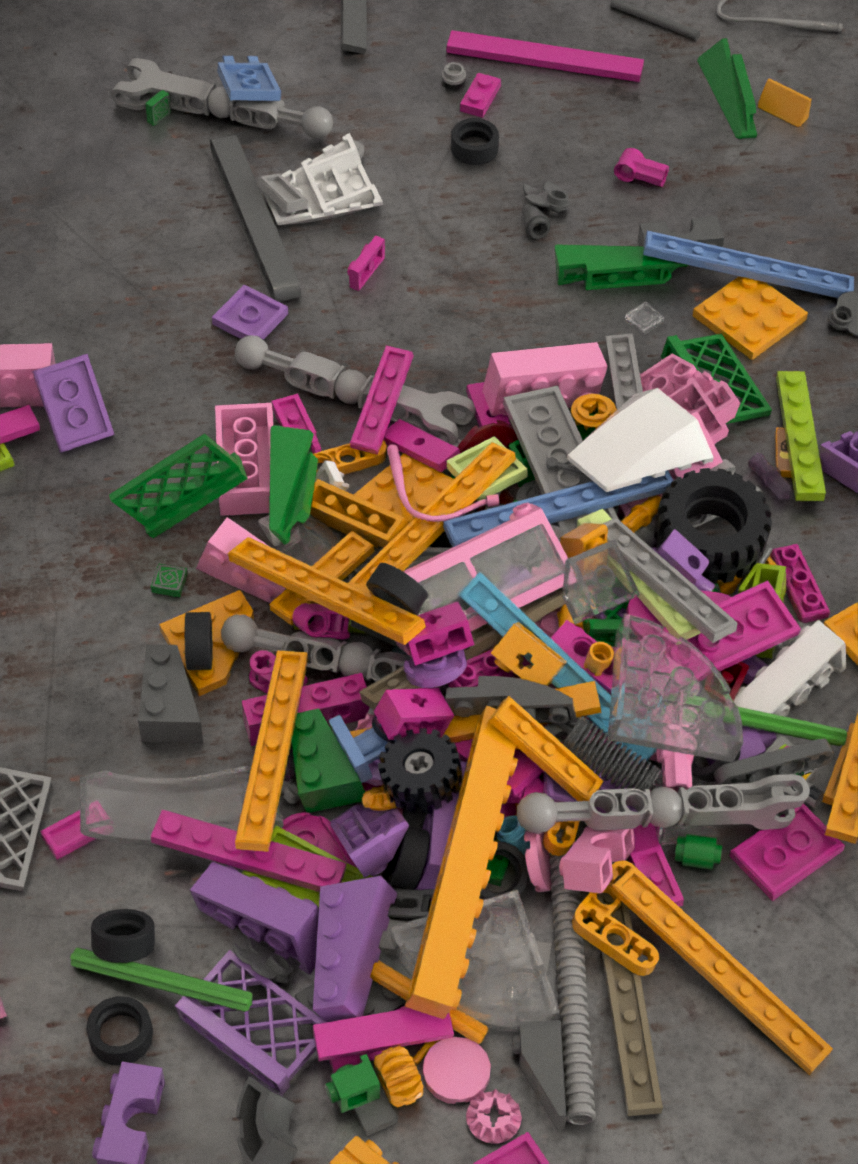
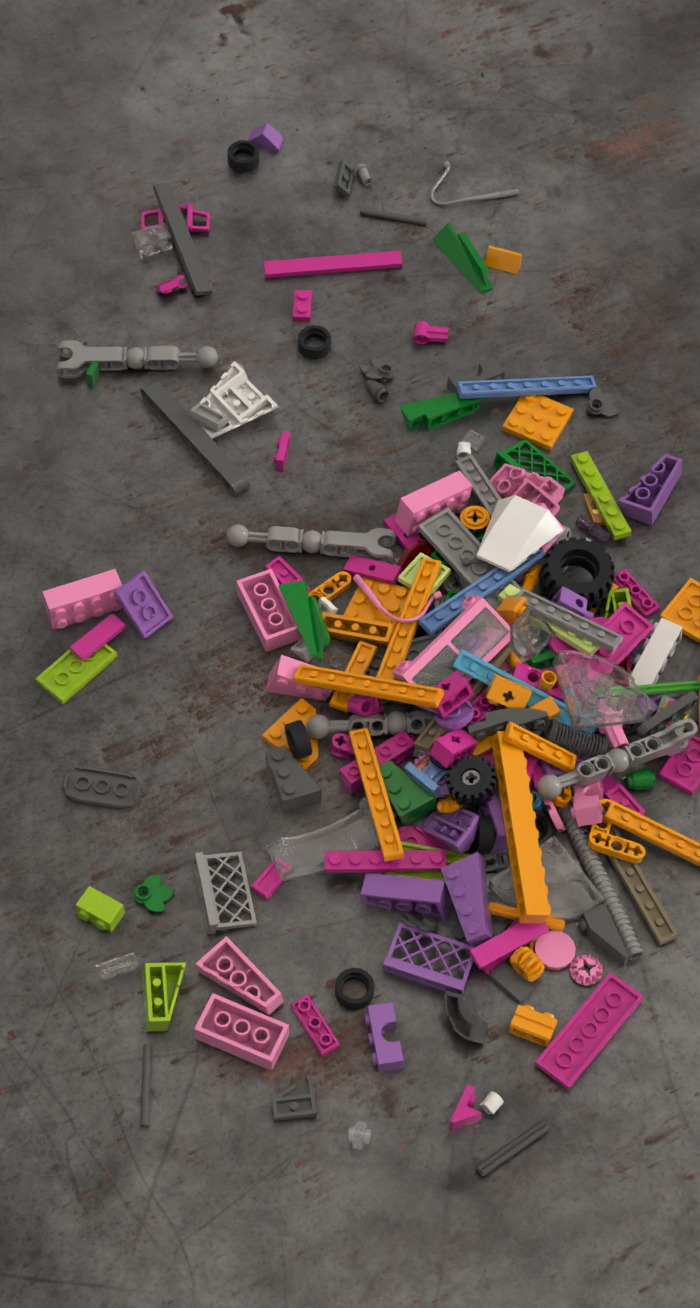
camera: 20 degrees left, 5 degrees up
bright green axle [70,948,253,1012] -> none
black tyre [91,909,155,963] -> none
green fence [109,433,248,539] -> none
green tile [151,563,188,597] -> none
medium lavender plate [212,285,288,340] -> none
medium blue tile [217,55,281,101] -> none
green brick [325,1054,380,1113] -> none
dark pink tile [350,345,414,455] -> none
black tyre [366,563,428,615] -> none
light grey plate [441,62,466,86] -> none
none -> dark pink plate [154,275,188,294]
none -> dark pink tile [290,994,340,1057]
none -> white hose [457,441,471,460]

